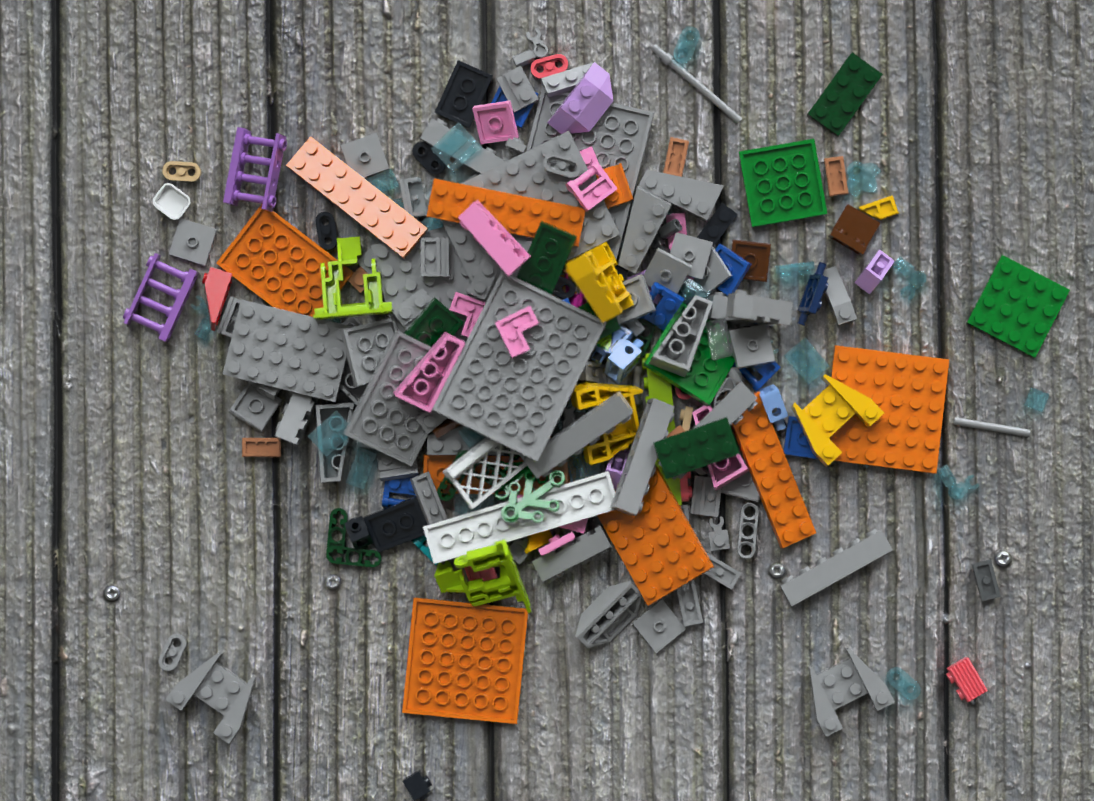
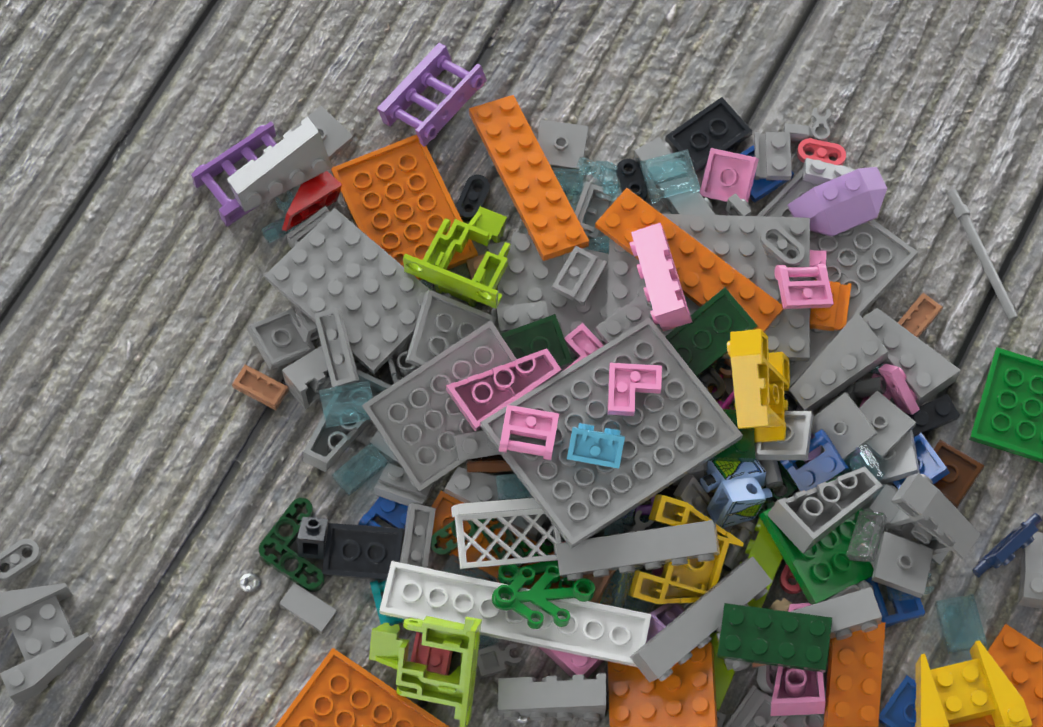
camera: 30 degrees right, 20 degrees down
white piece [153,183,191,220] -> none
tan plate [162,161,202,182] -> none
yellow tile [525,530,553,554] -> none
bright pink plate [538,531,575,556] -> none
clear light blue plate [673,26,700,64] -> none
coral plate [680,471,692,502] -> none
light blue torso [756,384,788,431] -> none
clear light blue plate [774,261,815,277] -> none
none -> light grey wedge [227,116,332,212]
none -> light grey tile [279,583,338,634]
none -> light grey plate [314,307,359,388]
none -> bright pink plate [499,405,559,460]
none -> medium azure bracket [567,423,625,469]
none -> clear light blue bar [577,157,620,196]
none -> bright pink plate [878,364,920,415]

